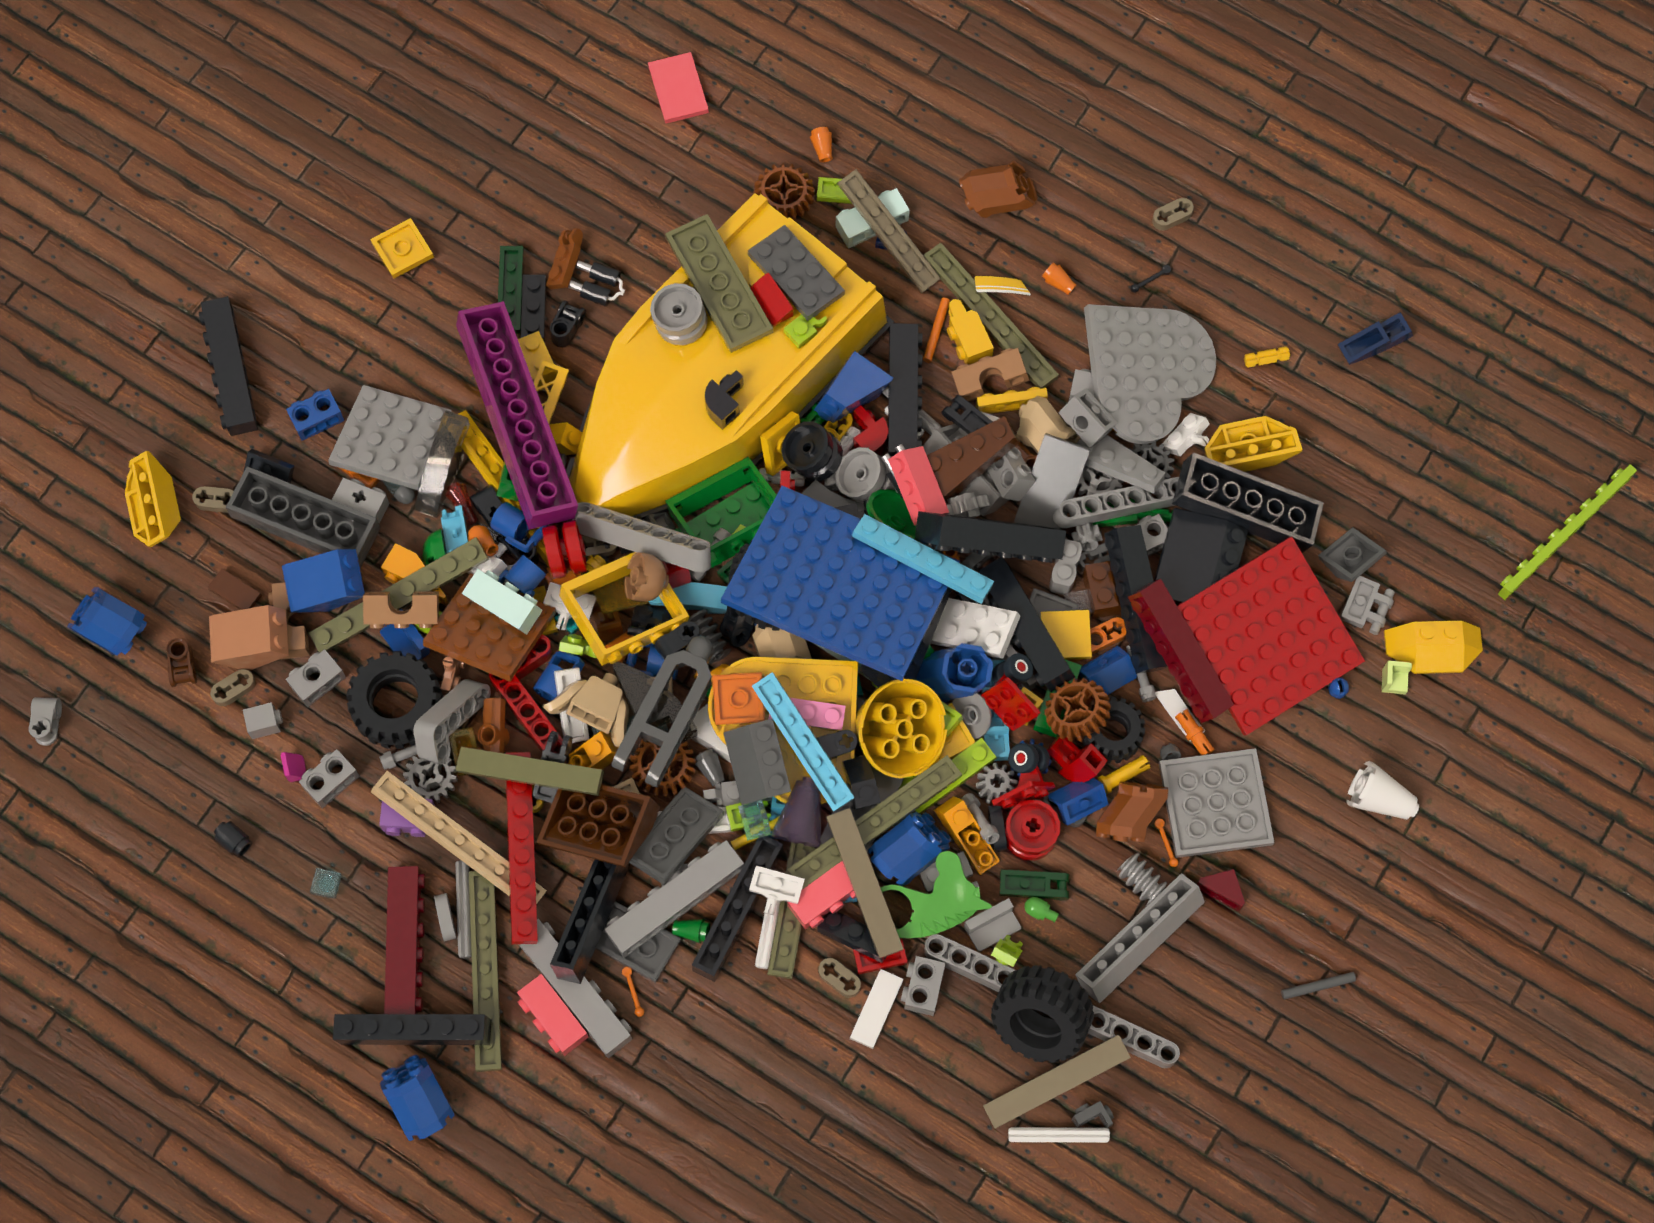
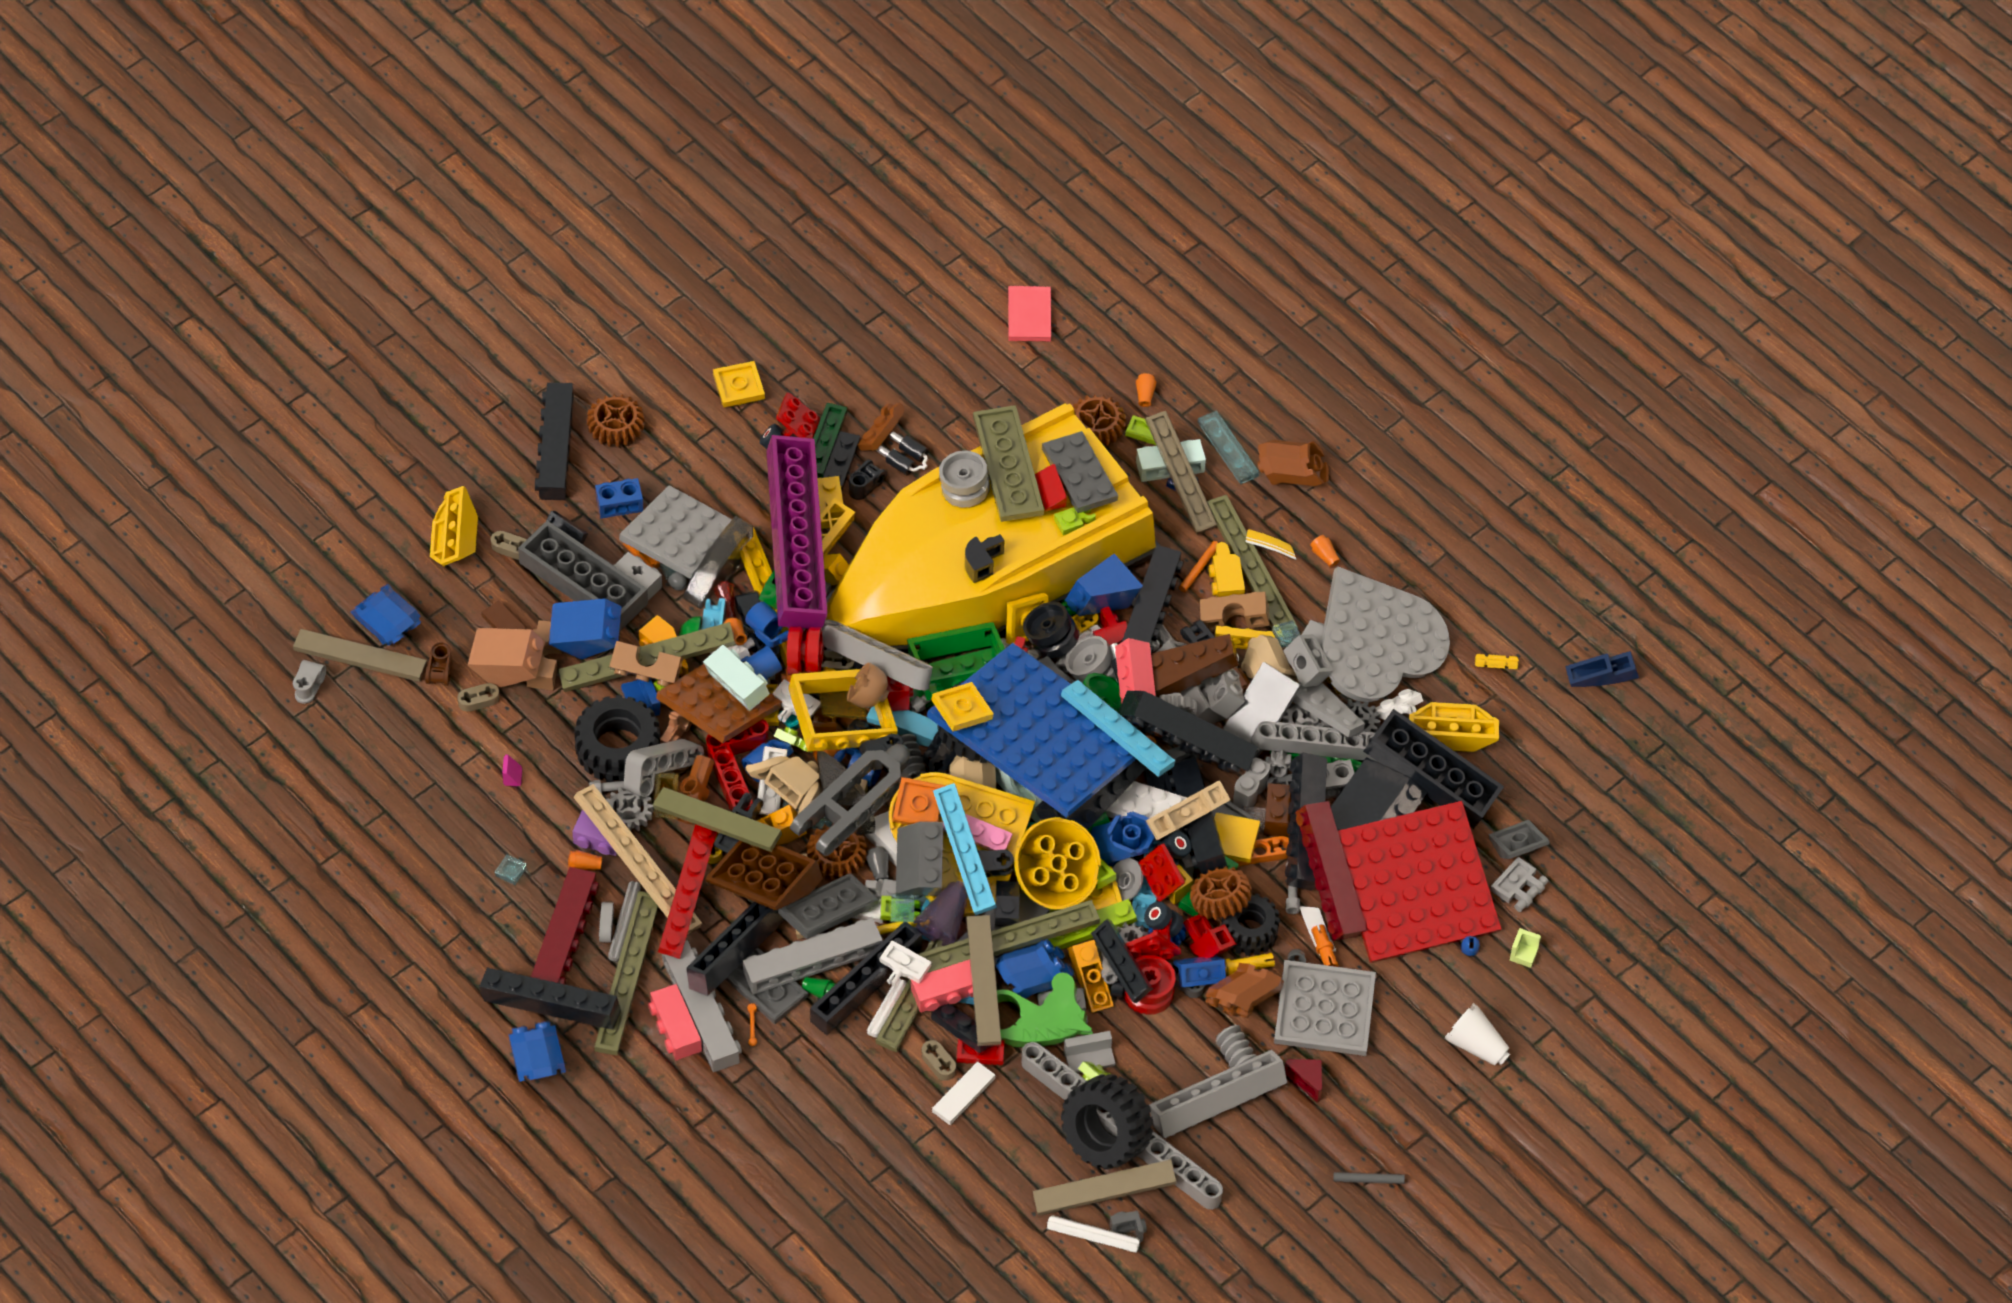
camera: 15 degrees right, 15 degrees down
black brick [214,821,252,857] -> none
light grey brick [243,702,283,739] -> none
light grey brick [286,649,346,708] -> none
light grey brick [299,749,360,809] -> none
light grey brick [901,956,945,1016] -> none
dark green plate [999,869,1070,901] -> none
bright green cylinder [1024,897,1059,922] -> none
blue panel [1079,646,1137,695] -> none
black hinge [1130,265,1171,293] -> none
dark tan beam [1152,198,1194,231] -> none
orange hinge [1154,818,1179,867] -> none
yellow wedge [1384,621,1483,674] -> none
lime plate [1498,464,1637,600] -> none
none -> dark tan tile [293,629,427,682]
none -> orange cone [568,849,602,871]
none -> dark orange gear [587,394,645,448]
none -> red plate [759,392,820,449]
none -> yellow plate [931,682,994,732]
none -> black tile [1091,919,1153,1003]
none -> tan slope [1146,780,1230,840]
none -> clear light blue tile [1198,410,1259,484]
none -> clear light blue plate [1272,620,1301,648]

